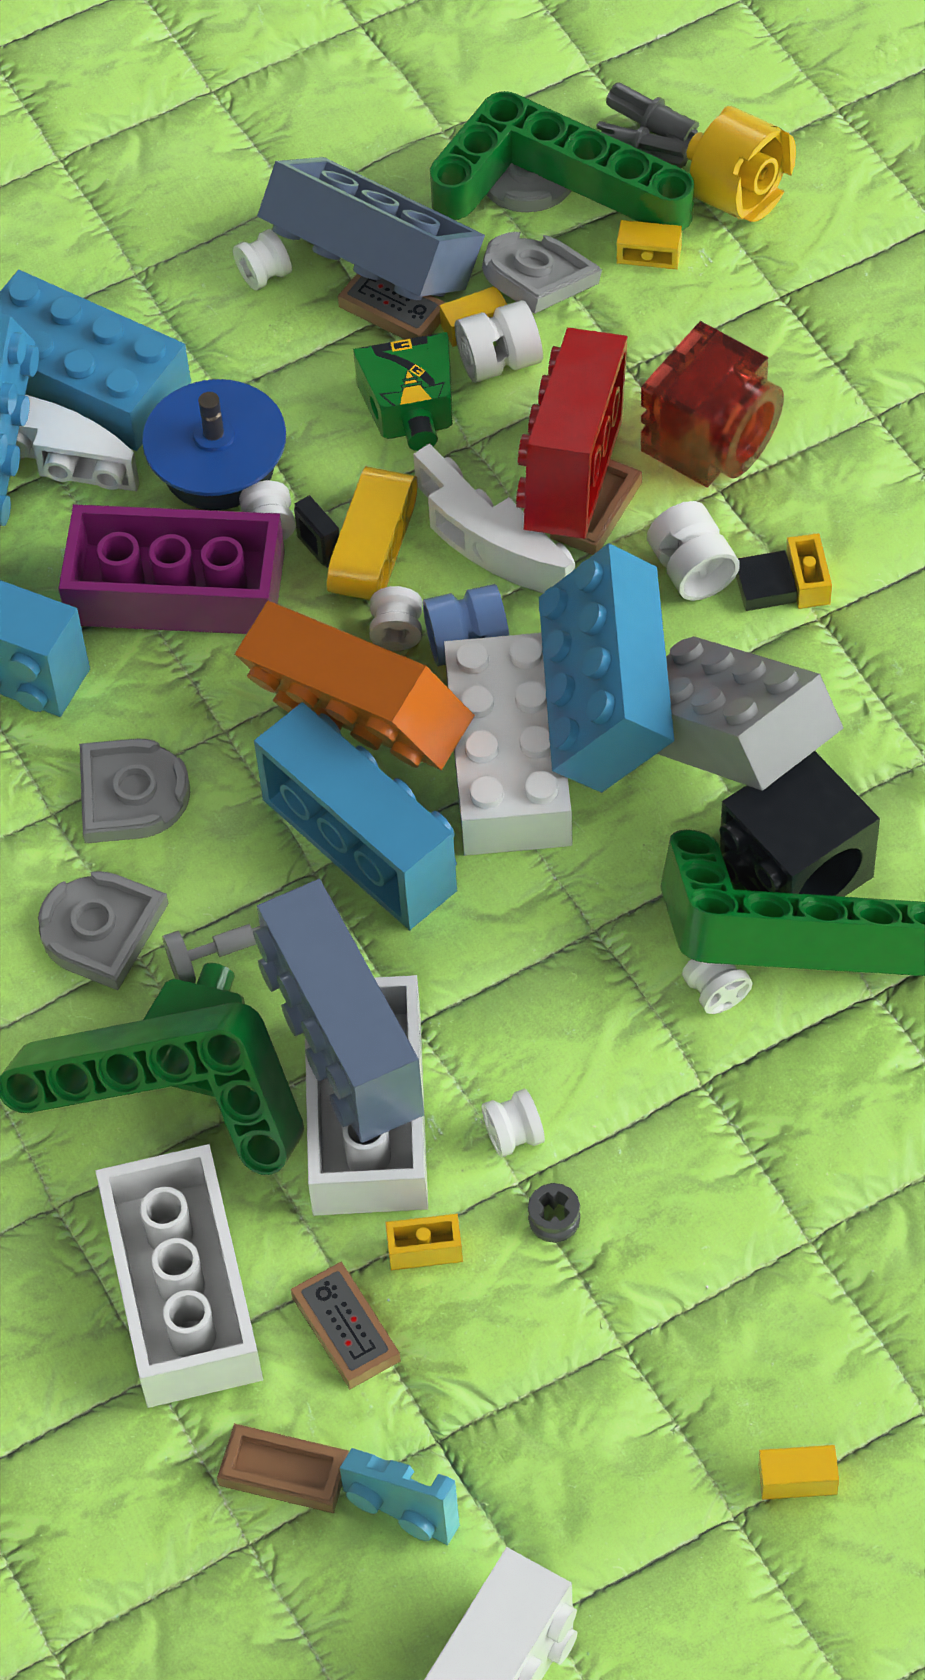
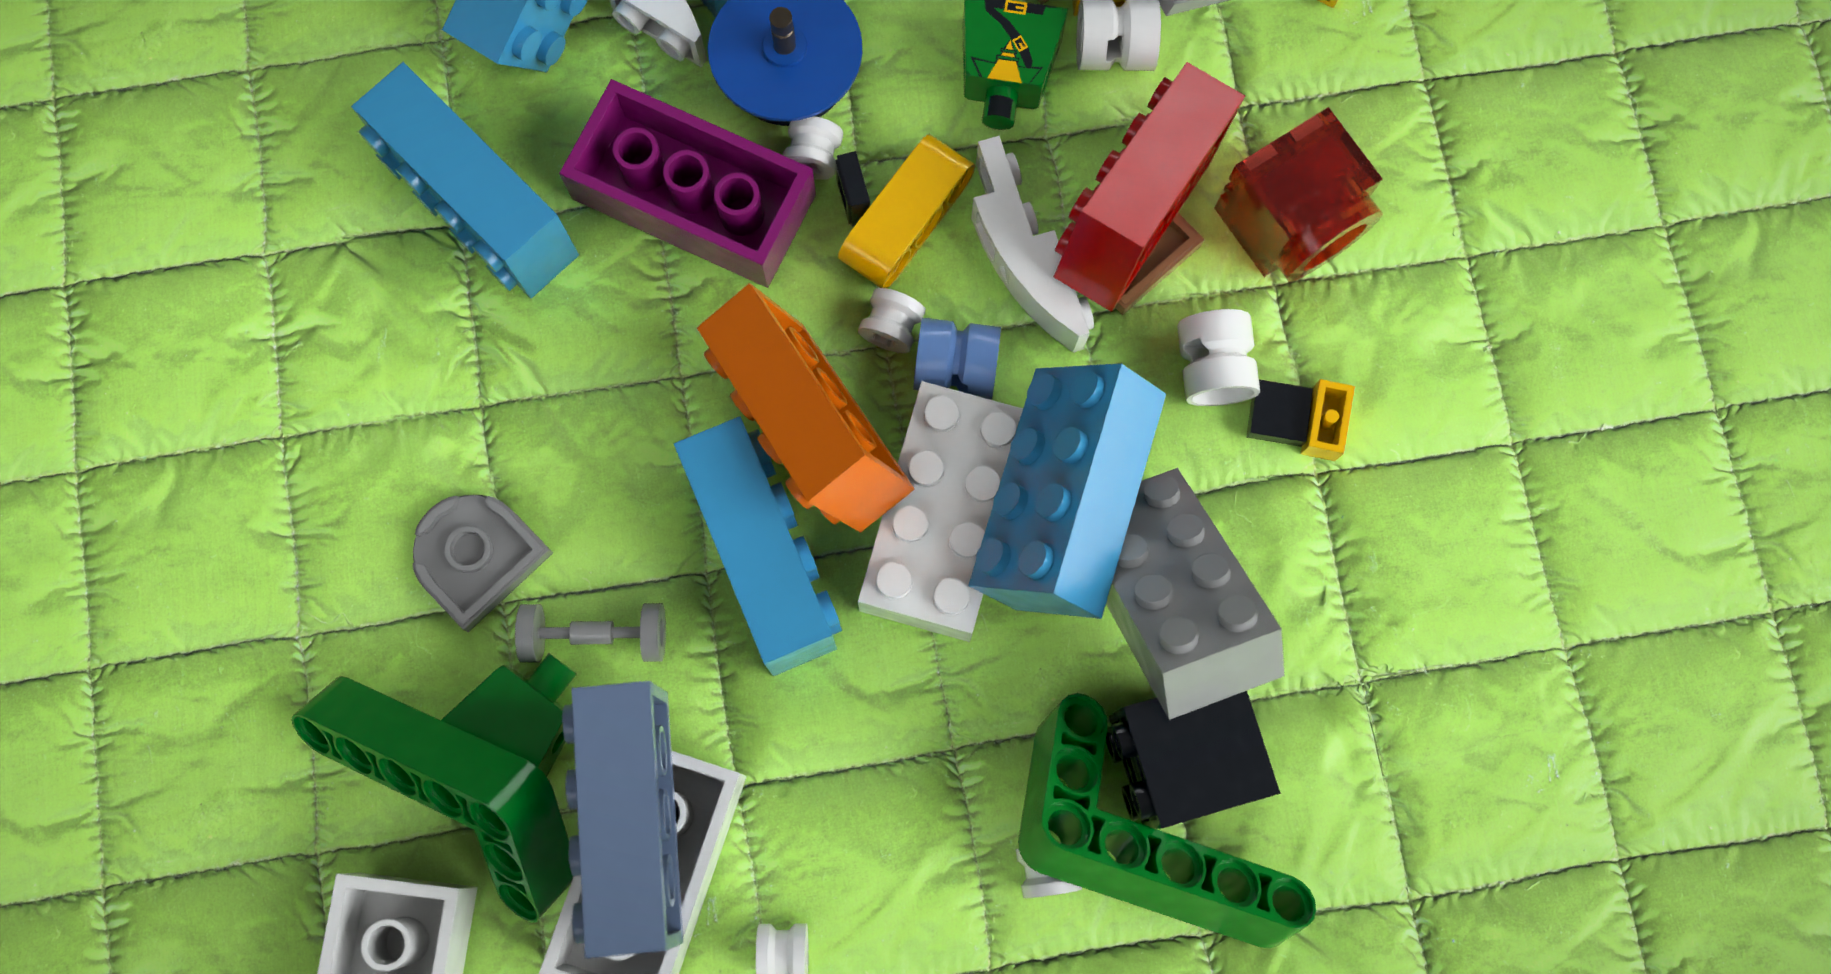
camera: 15 degrees right, 20 degrees up
light grey tile [79,739,190,844] -> none

